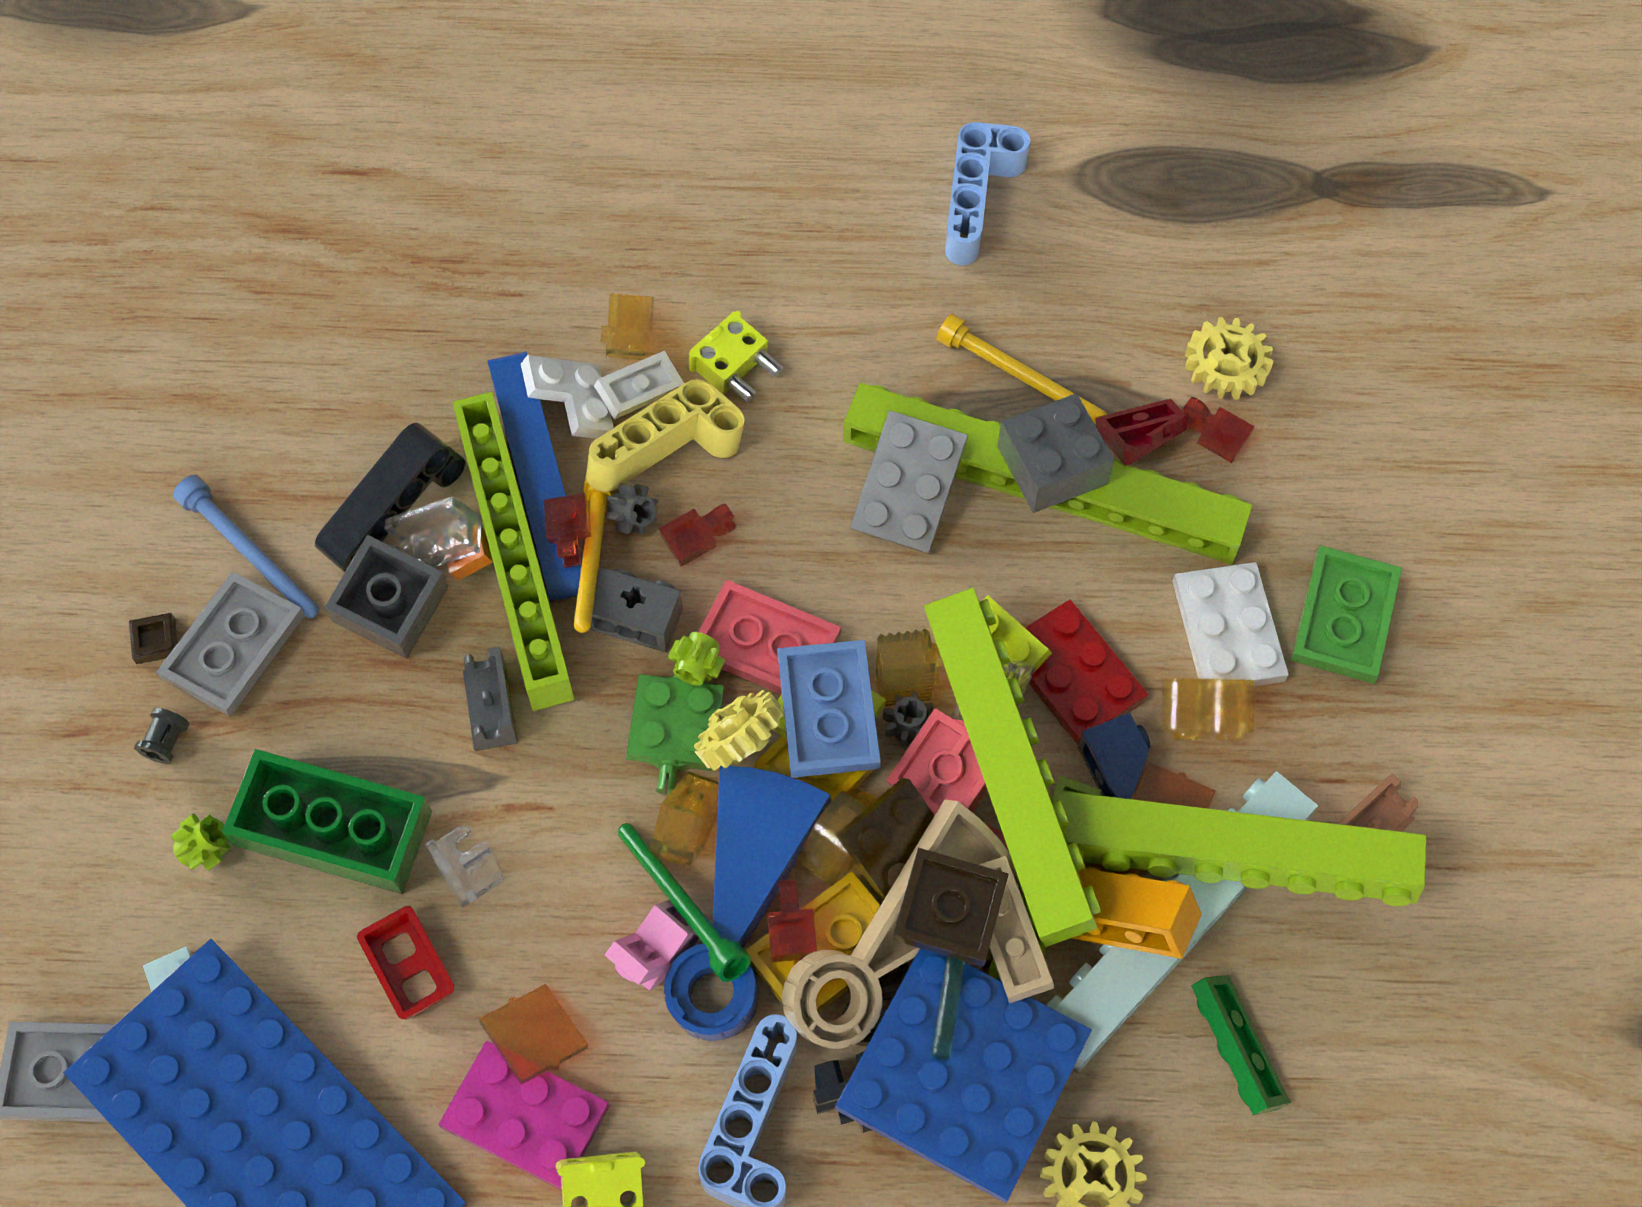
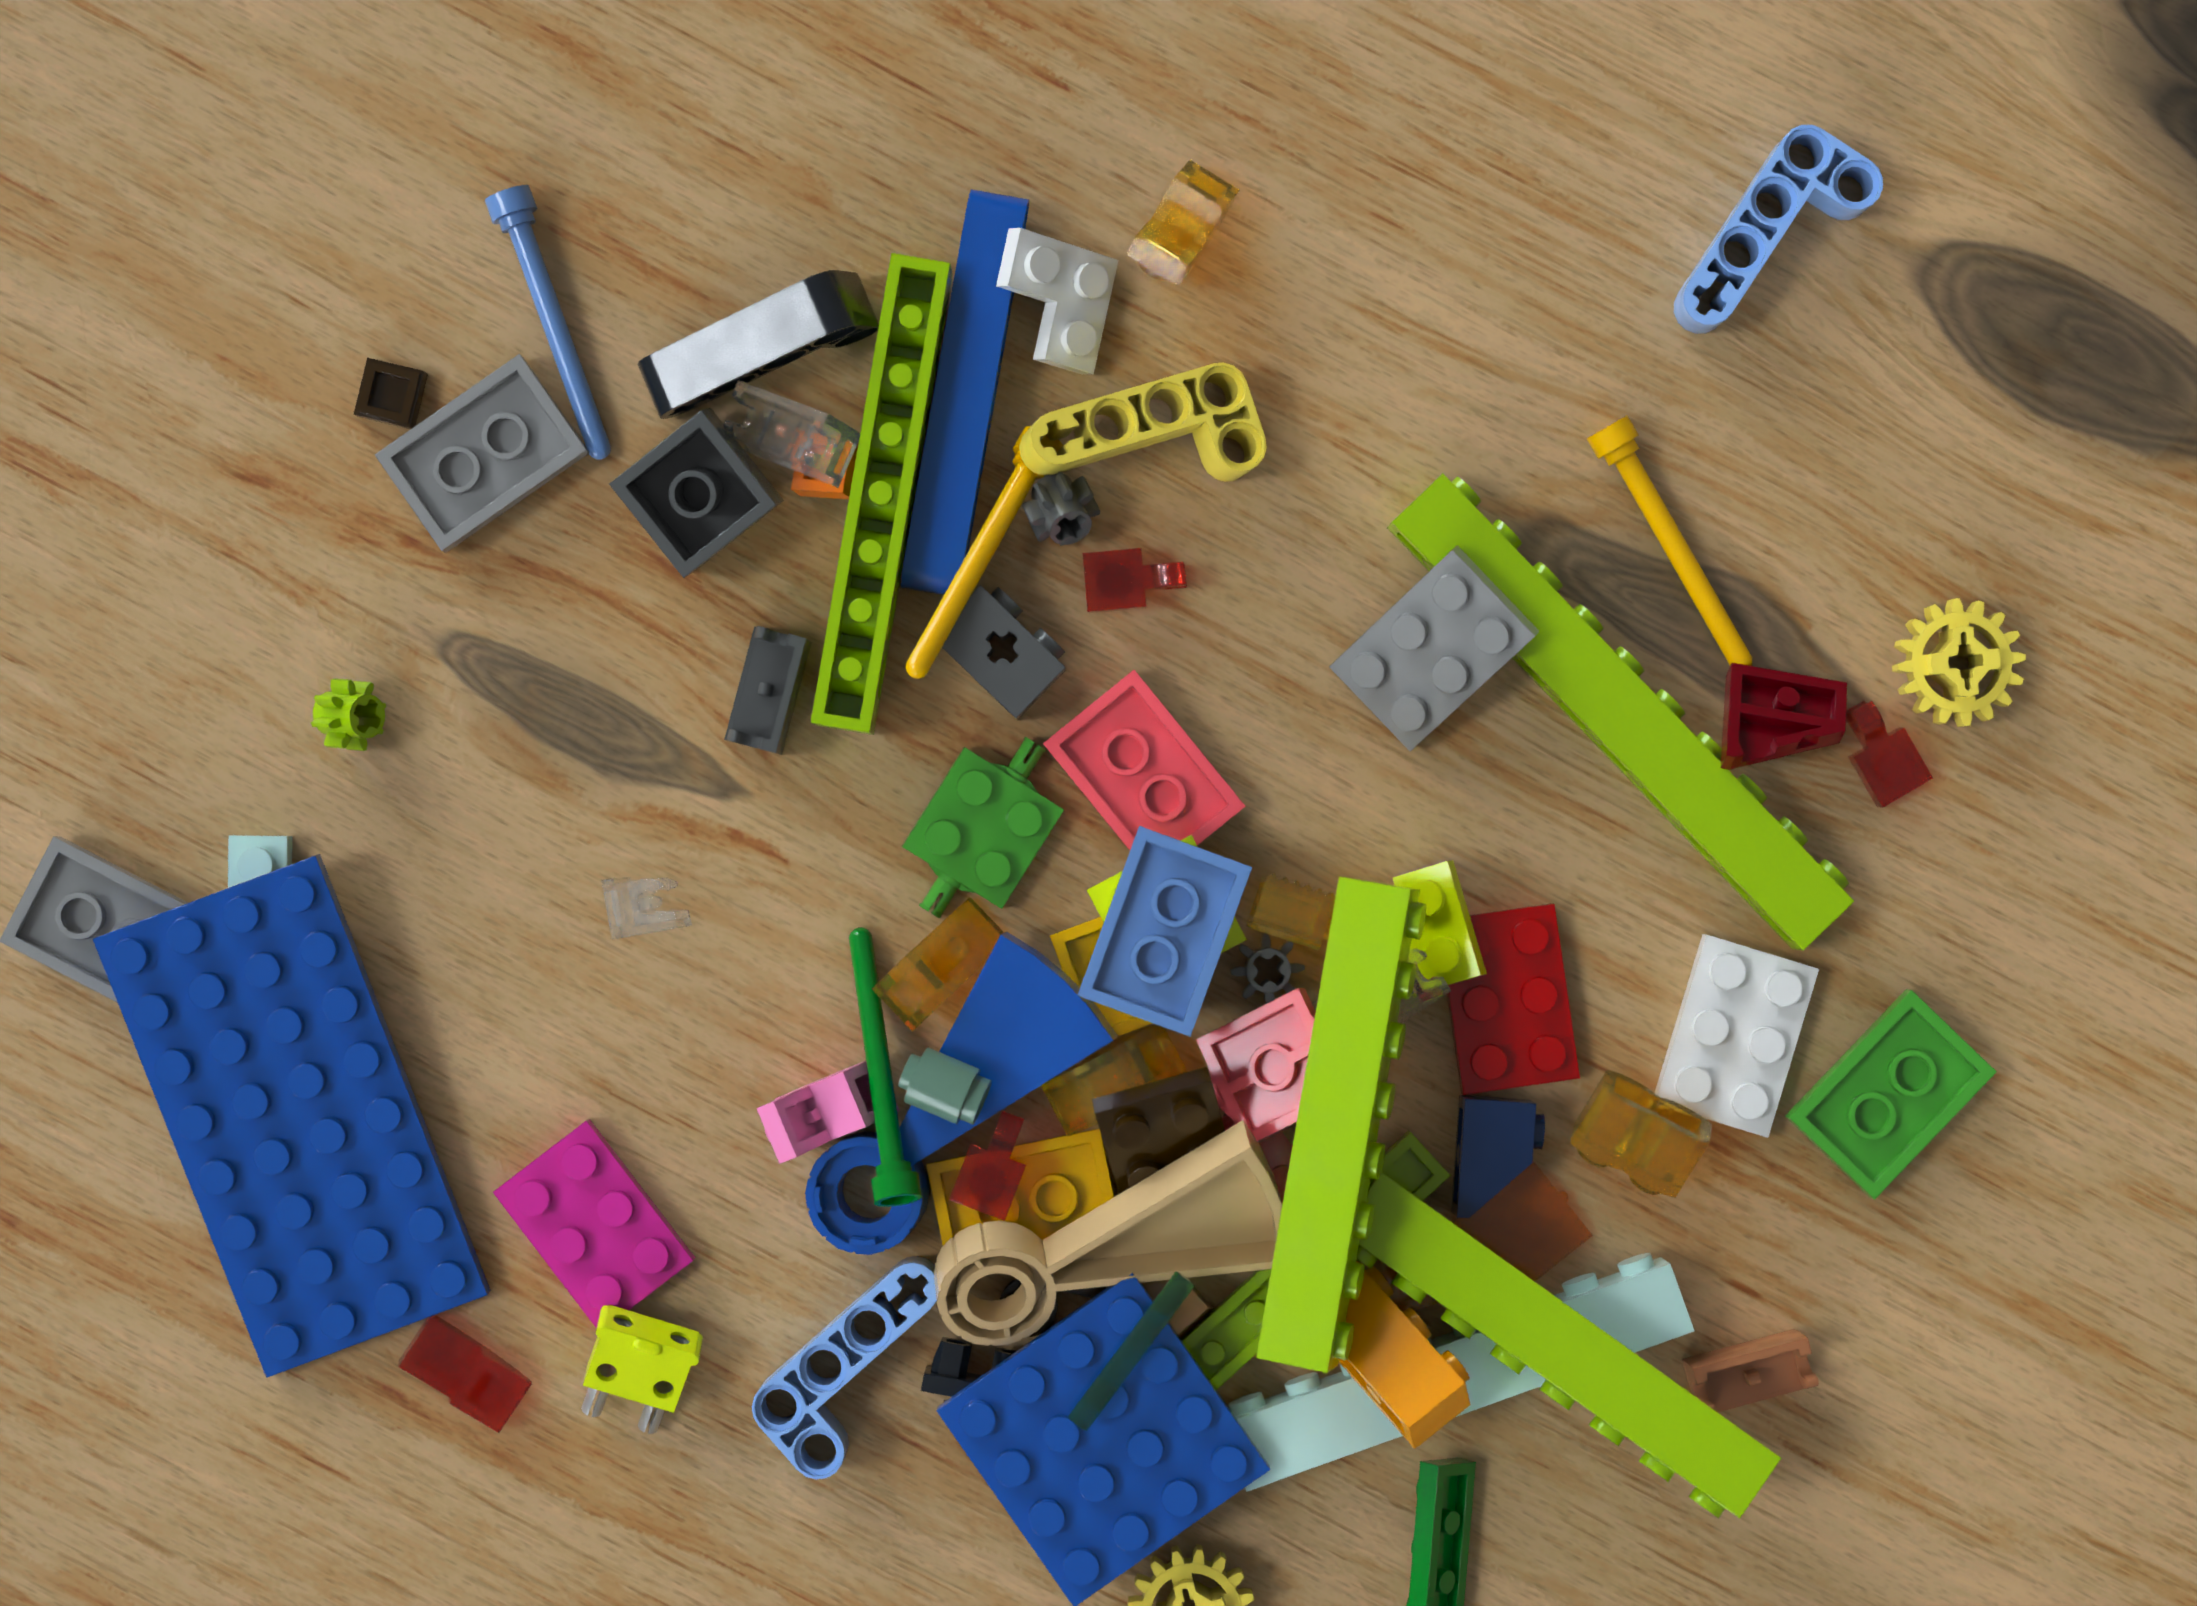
camera: 30 degrees right, 25 degrees up
pearl dark grey bush [134,708,190,764] -> none
green brick [222,749,432,894] -> none
red piece [357,906,454,1020] -> none
clear orange piece [479,984,588,1085] -> none
clear red plate [544,493,592,568] -> none
white plate [594,351,684,420] -> none
lime gear [668,632,725,686] -> none
neon yellow piece [689,311,783,402] -> none
light yellow gear [694,690,784,771] -> none
dark brown plate [892,847,1009,967] -> none
tan plate [980,856,1054,1003] -> none
dark grey brick [997,393,1114,513] -> none
none -> sand green brick [898,1047,992,1125]

